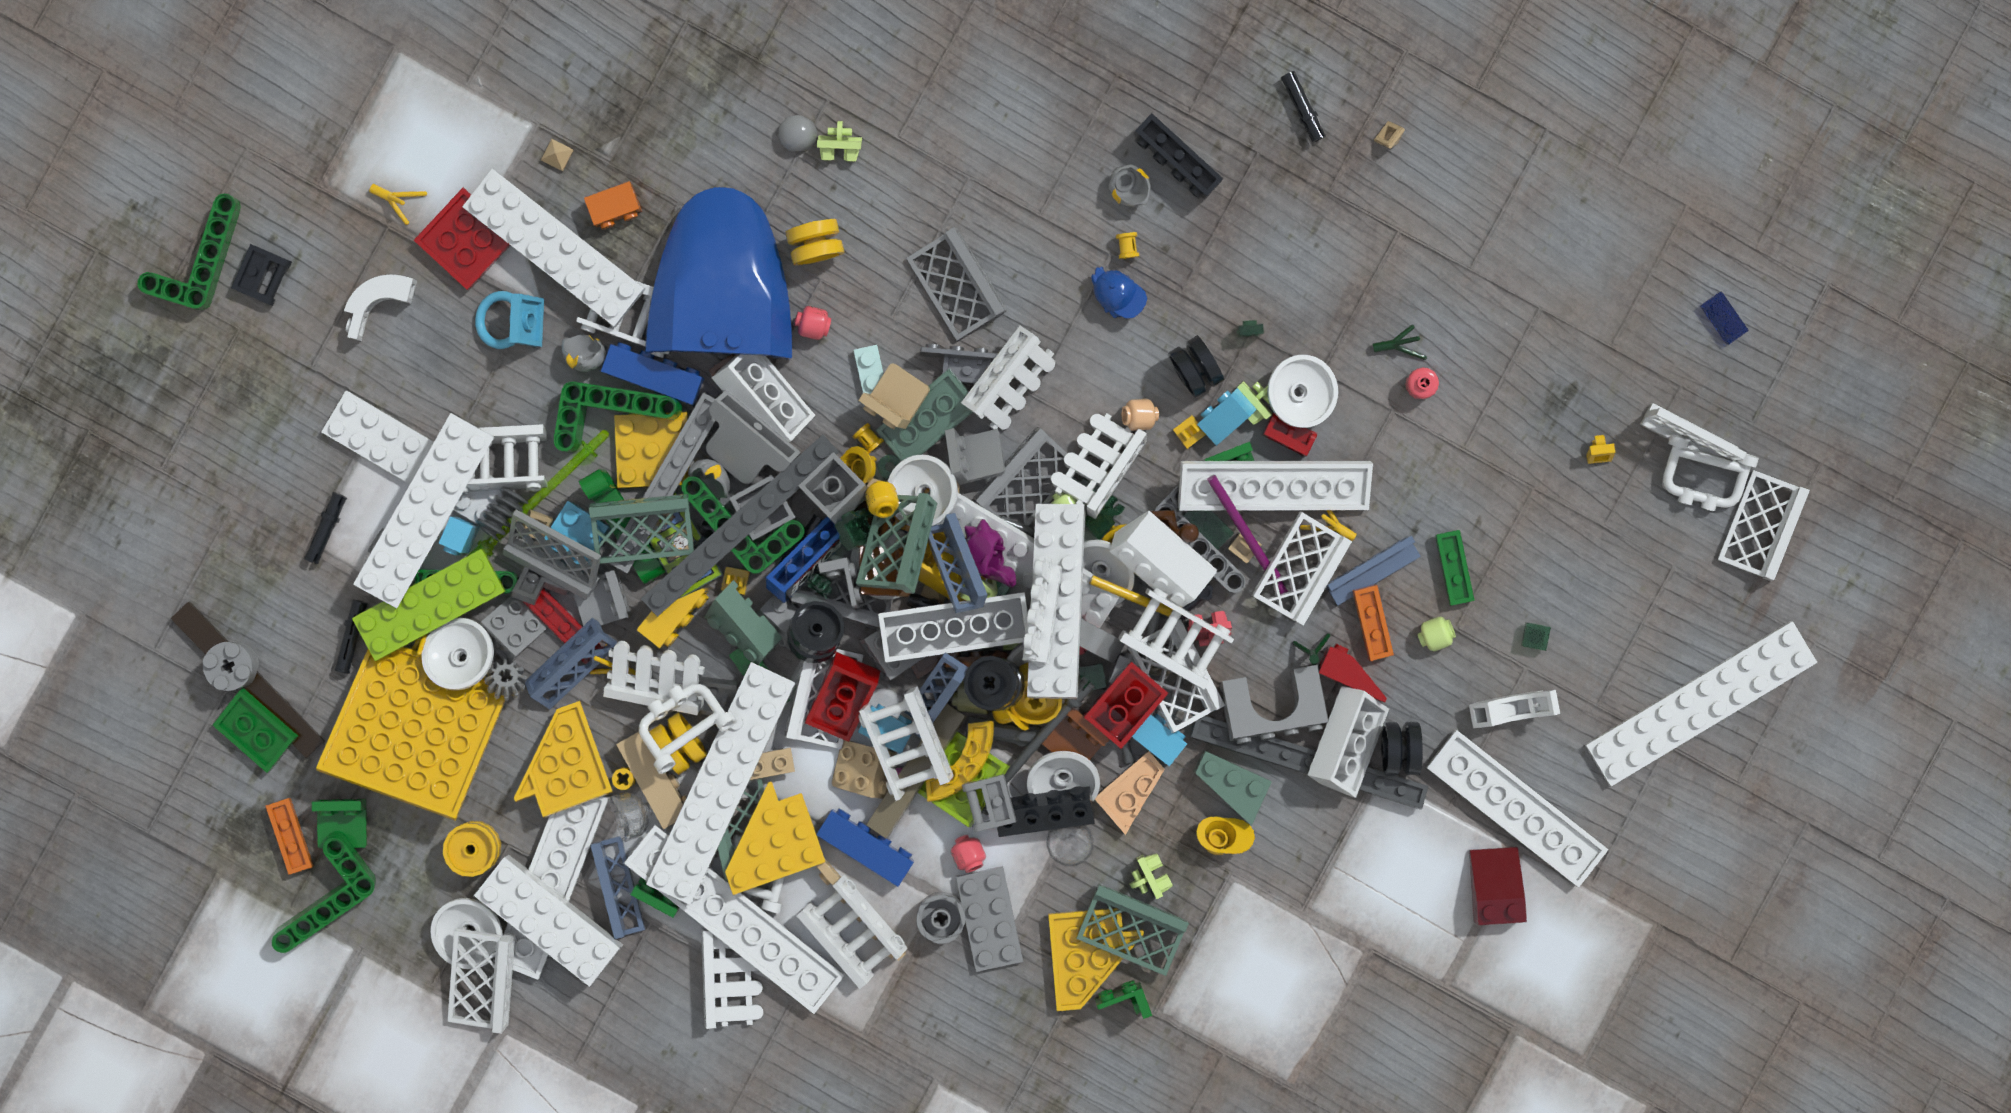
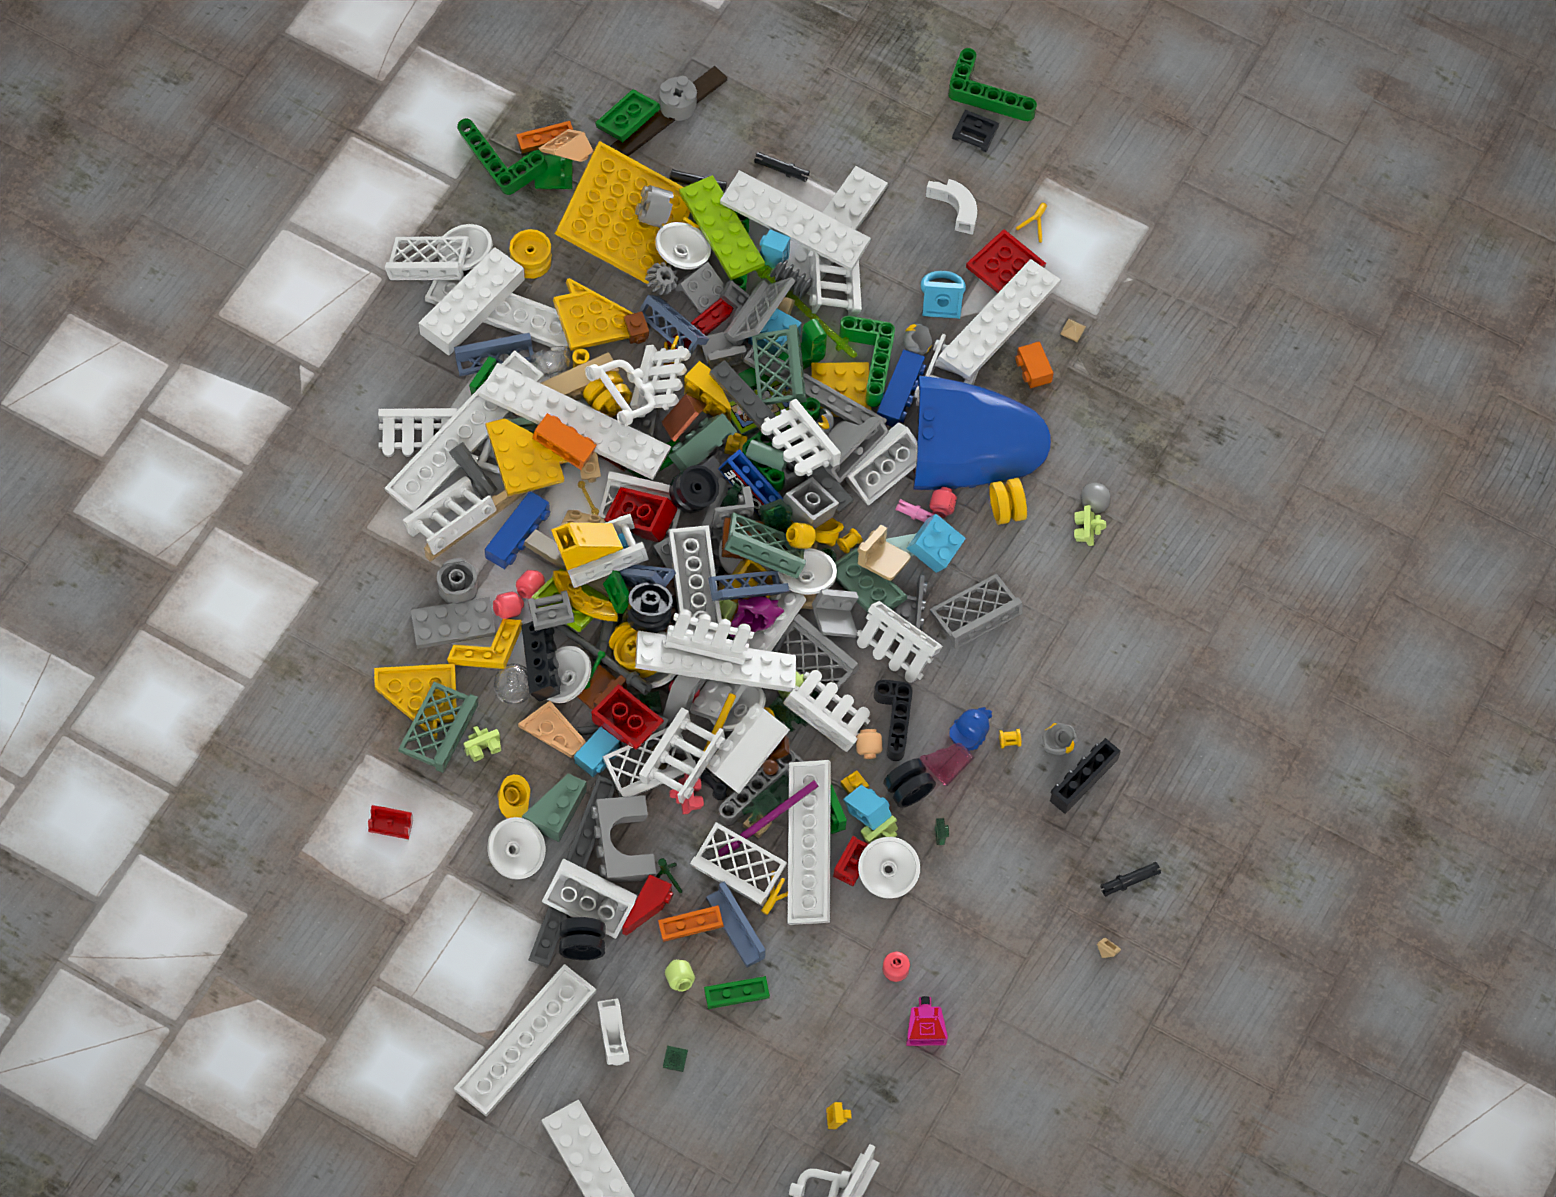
camera: 85 degrees right, 25 degrees down
green bracket [1095,980,1152,1019] -> none
dark green plant [1373,325,1427,360] -> none
dark red slope [1469,847,1527,925] -> none
none -> red hinge [368,805,413,840]
none -> yellow plate [447,619,523,669]
none -> dark grey axle [449,442,498,499]
none -> white dish [487,817,546,879]
none -> coral head [516,570,545,599]
none -> orange brick [532,413,597,470]
none -> light nougat slope [538,129,593,162]
none -> yellow slope [551,522,623,571]
none -> clear yellow hinge [578,481,599,515]
none -> green hinge [585,650,606,689]
none -> green plate [603,570,630,614]
none -> dark orange bracket [624,311,649,344]
none -> light grey brick [635,185,673,228]
none -> copper slope [662,394,707,442]
none -> clear green plate [742,788,780,824]
none -> sand green pin [746,439,787,472]
none -> white fence [761,399,841,476]
none -> black beam [874,679,913,761]
none -> bright pink pin [896,499,934,522]
none -> medium azure brick [906,514,966,573]
none -> torso [906,996,948,1046]
none -> clear pink wing [920,743,975,786]

